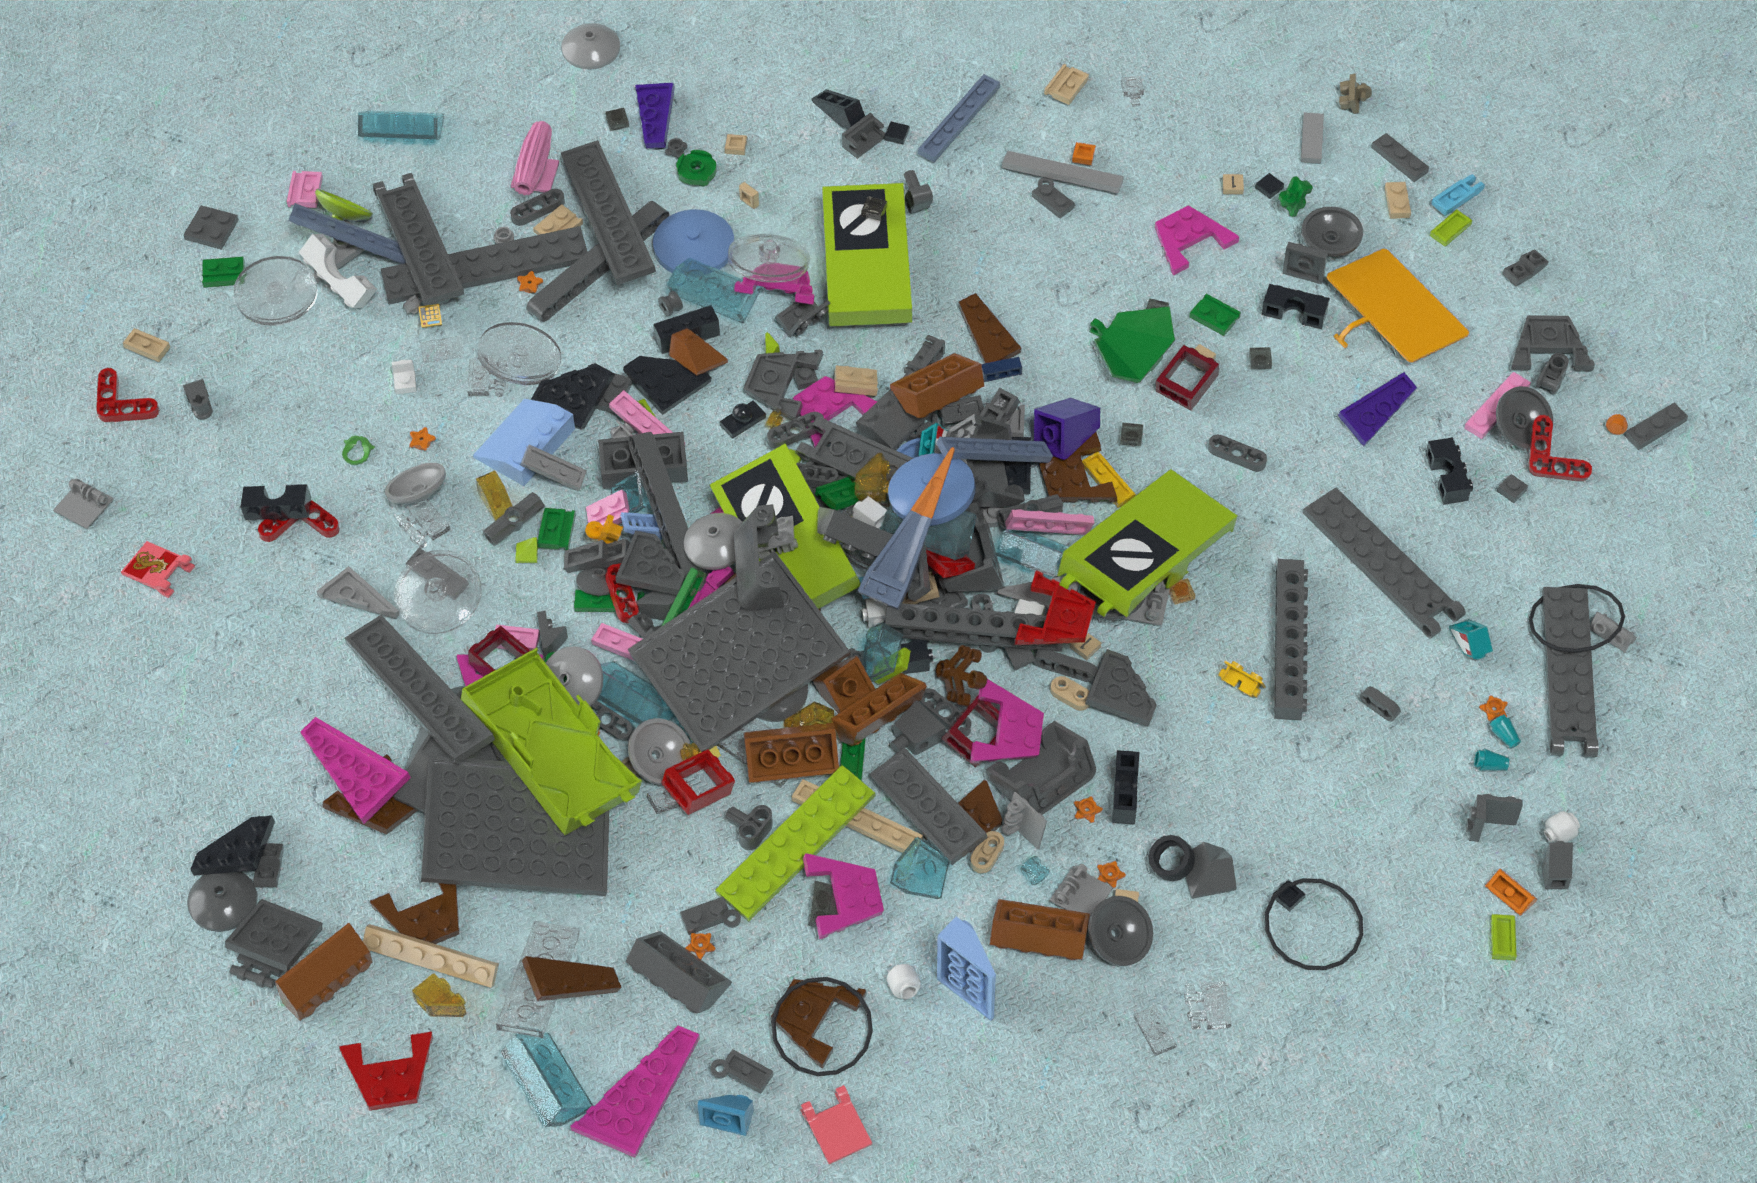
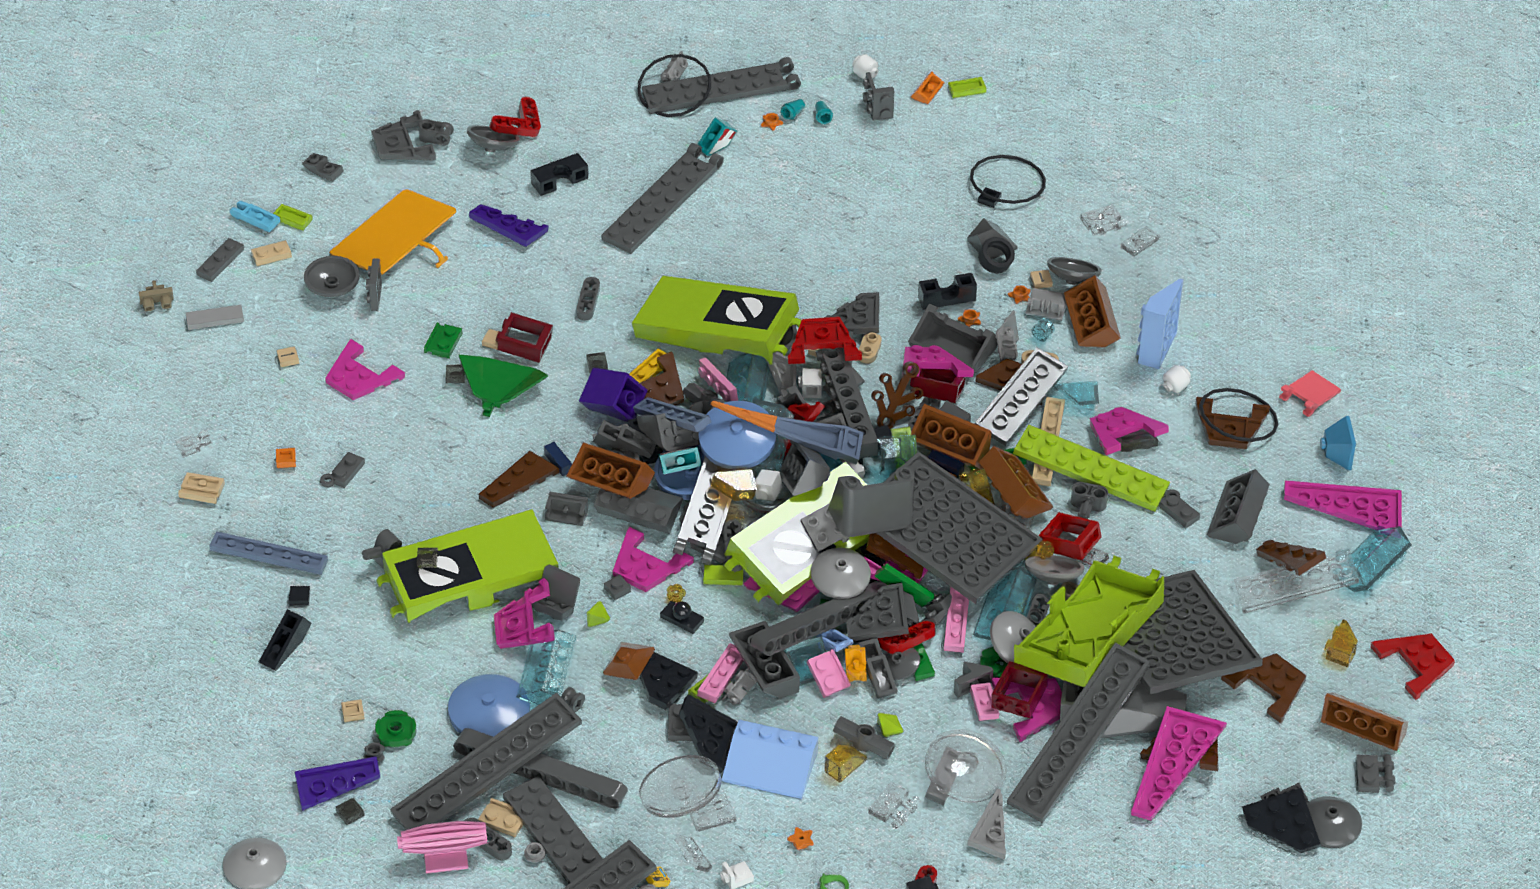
camera: 110 degrees left, 10 degrees down
dark grey plate [225,899,323,972] -> none
tan plate [363,924,499,988] -> none
light grey dish [385,463,446,504] -> none
orange plate [517,271,543,293] -> none
light grey tile [520,445,587,491] -> none
green plate [537,507,576,550] -> none
black arch [653,305,720,354] -> none
orange plate [685,933,716,959] -> none
dark grey hinge [711,1049,773,1094] -> none
clear dish [728,233,810,282] -> none
tan tile [739,182,759,209] -> none
dark grey wing [743,349,824,420] -> none
dark grey beam [767,412,824,449] -> none
green plate [815,477,869,511] -> none
tan plate [834,365,878,396] -> none
dark grey hinge [842,113,885,159] -> none
light grey tile [1002,151,1124,194] -> none
yellow hinge [1218,661,1266,698] -> none
clear smoke plate [1249,347,1272,369] -> none
black tile [1255,173,1284,199] -> none
black arch [1262,284,1330,329] -> none
dark grey brick [1274,559,1308,720] -> none
green hips [1278,176,1313,217] -> none
dark grey beam [1360,686,1401,721] -> none
bright pink plate [1464,372,1531,439] -> none
dark grey plate [1497,474,1528,503] -> none
dark grey slope [1542,841,1573,889] -> none
orange plate [1606,414,1628,435] -> none
dark grey plate [1625,402,1688,450] -> none

